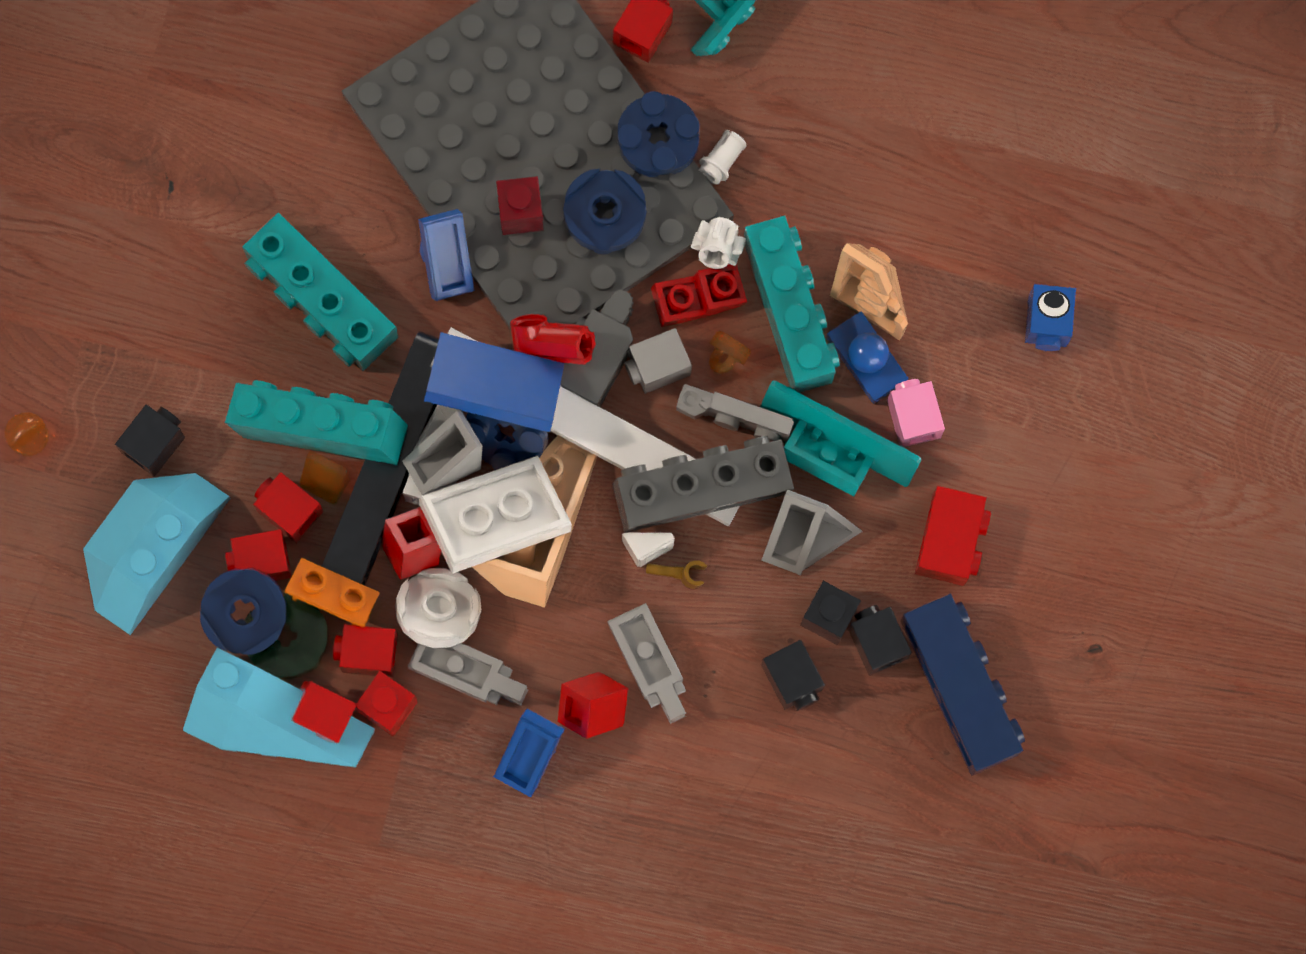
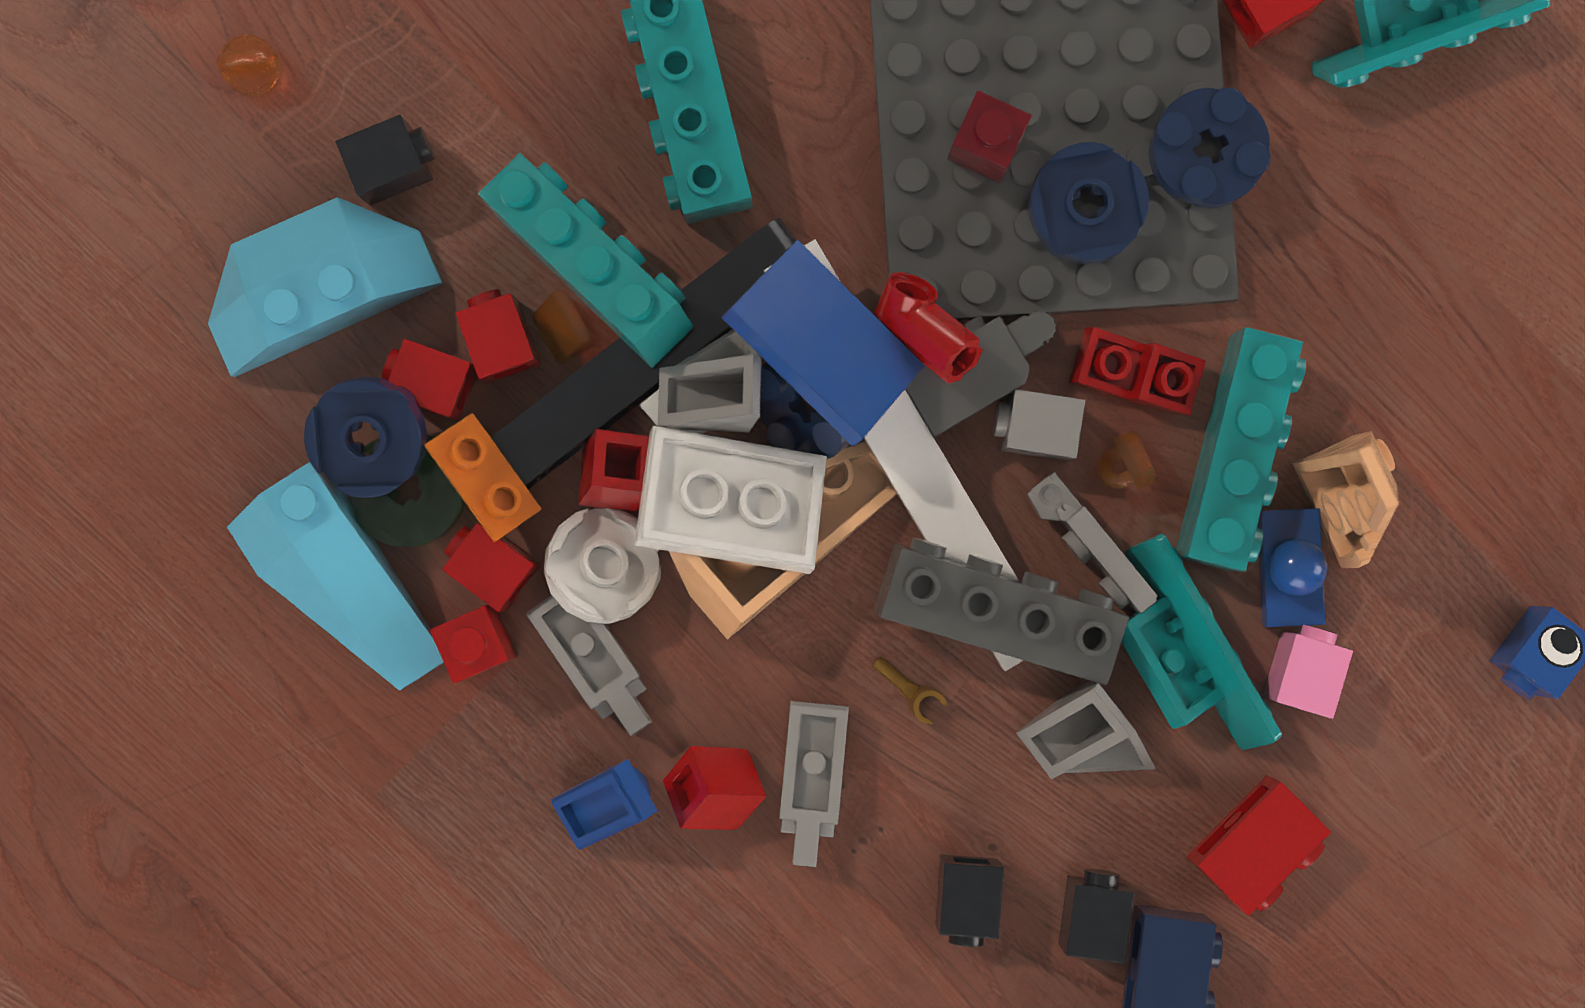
camera: 35 degrees right, 10 degrees up
red panel [291,681,357,743] -> none
tile [418,209,475,301] -> none
white slope [622,532,675,567] -> none
white gear [691,217,746,269] -> none
white pin [698,130,747,185] -> none
black brick [800,580,861,645] -> none

